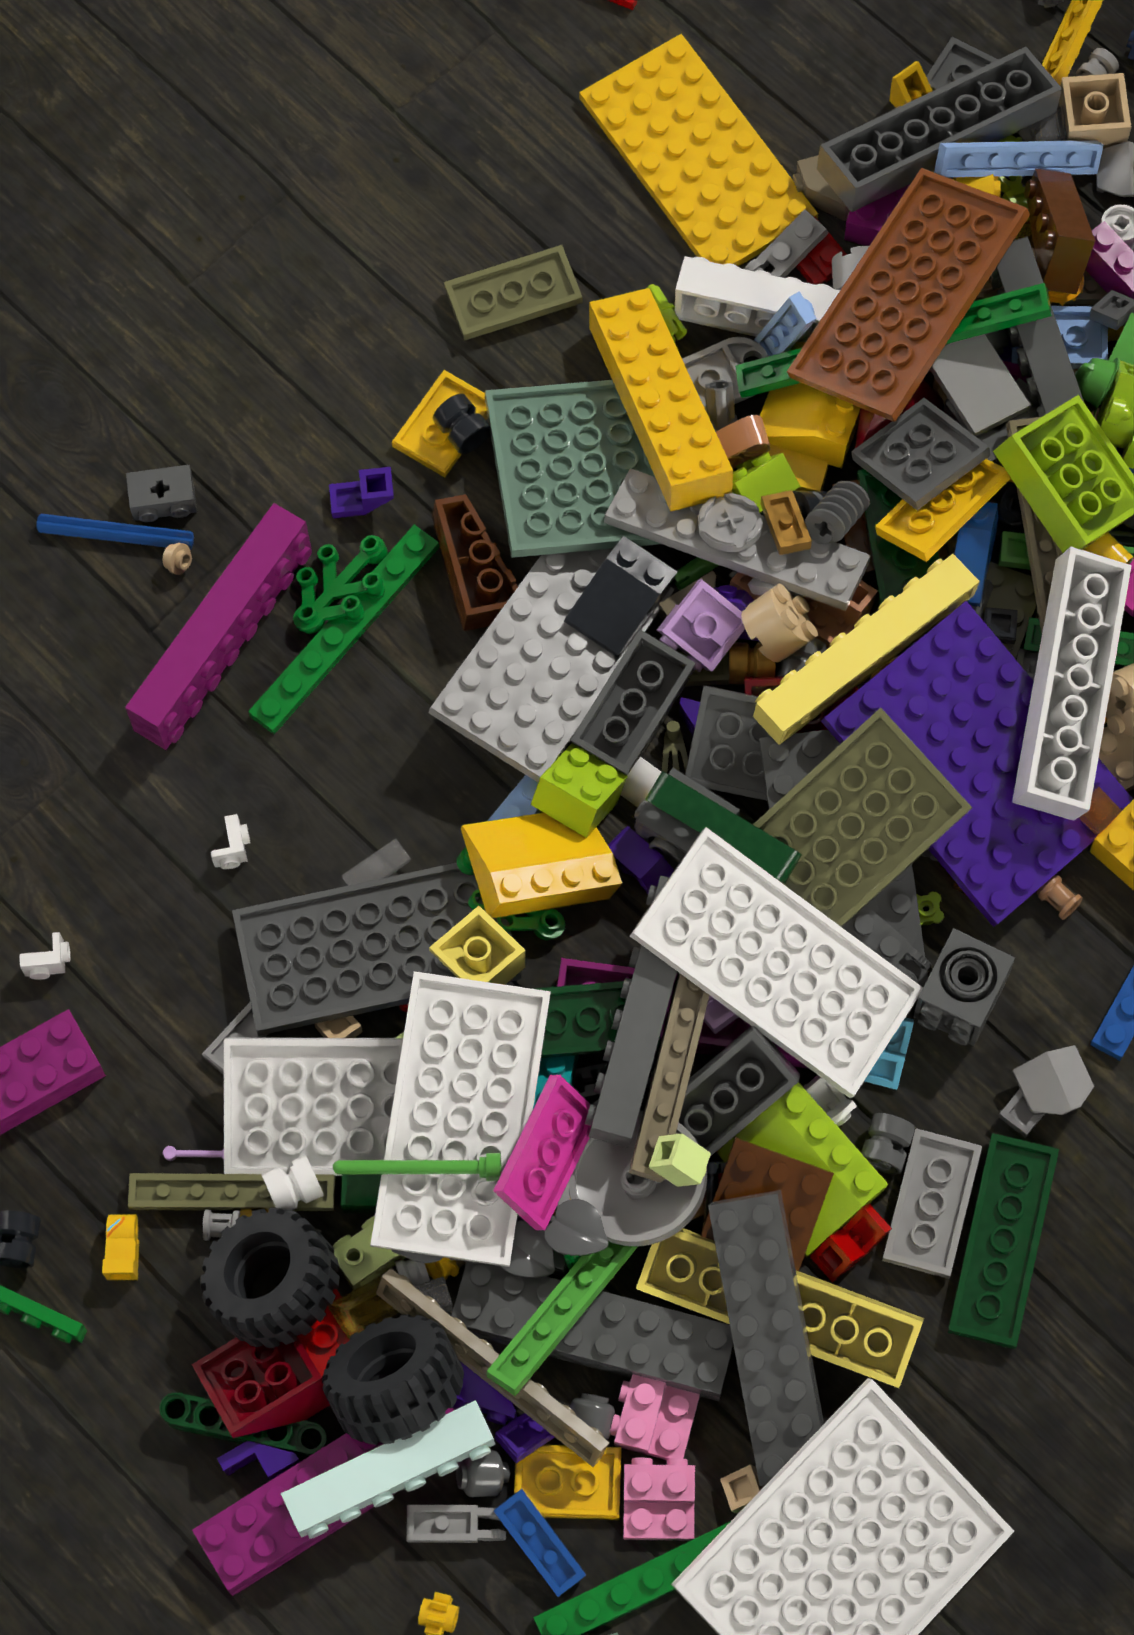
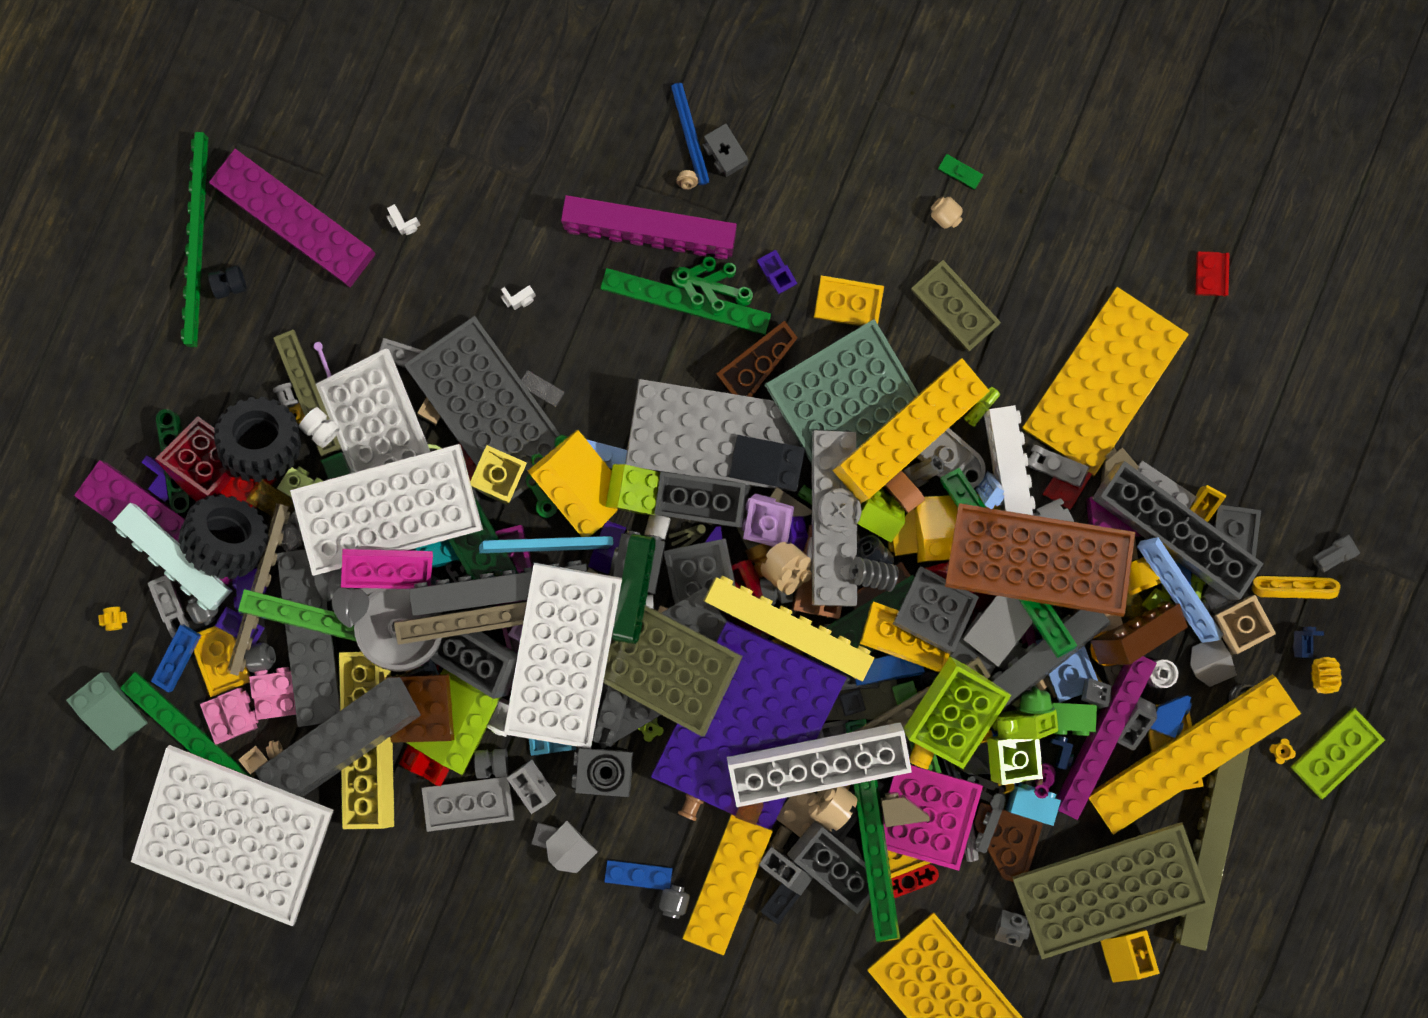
camera: 65 degrees right, 15 degrees up
yellow leg [102,1214,139,1280] -> none
bright green piece [333,1153,501,1181] -> none
black wheel [433,393,491,454] -> none
yellowish green brick [648,1133,711,1187] -> none
pearl gold plate [760,490,812,555] -> none
dark green plate [947,1133,1059,1349] -> none
light grey wheel [1076,48,1119,76] -> none
none -> tan plate [266,740,283,759]
none -> medium azure tile [479,536,613,553]
none -> light grey brick [507,760,556,814]
none -> tan head [931,197,963,229]
none -> green piece [938,154,983,190]

